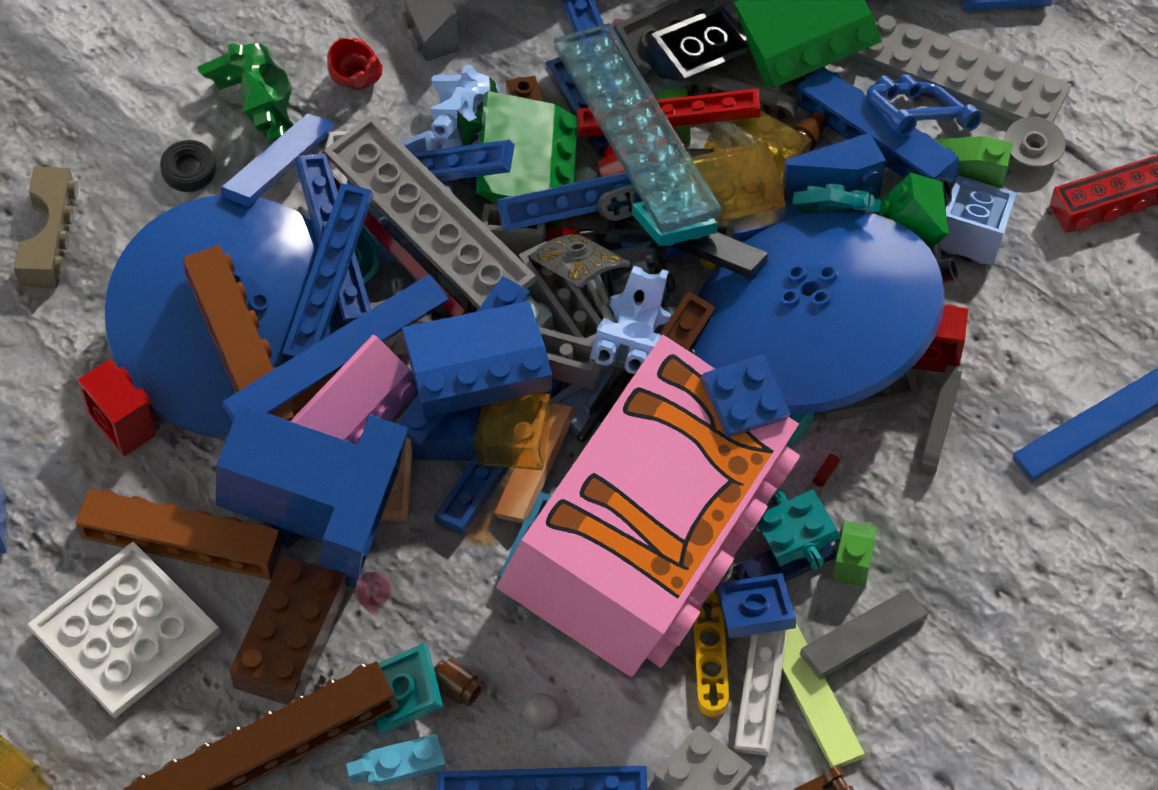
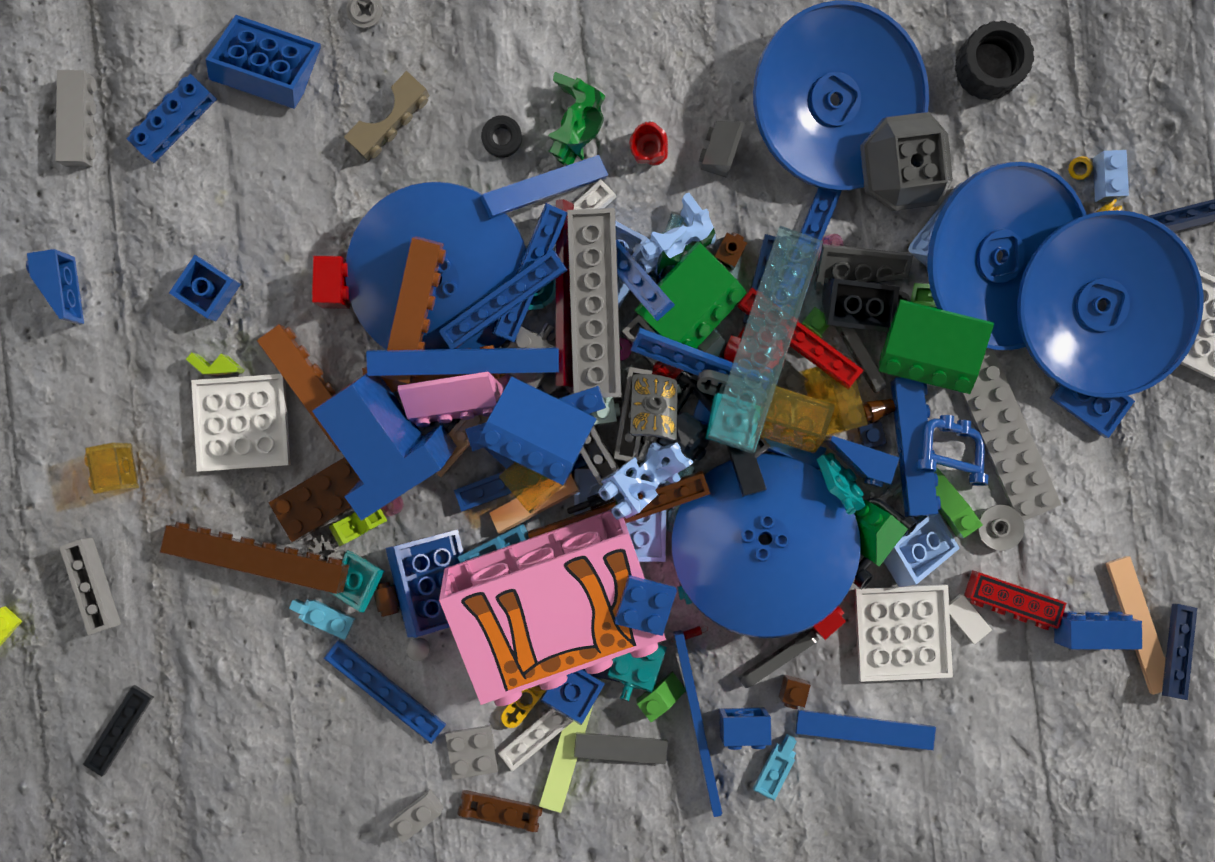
camera: 40 degrees right, 30 degrees up
none -> lime slope [186,352,245,376]
none -> lime slope [329,508,387,547]
none -> blue slope [385,529,464,638]
none -> blue tile [673,630,723,817]
none -> blue brick [719,707,772,750]
none -> medium azure hinge [753,734,797,801]
none -> reddish brown brick [778,675,811,709]
none -> white plate [854,584,953,682]
none -> white tile [949,594,992,644]

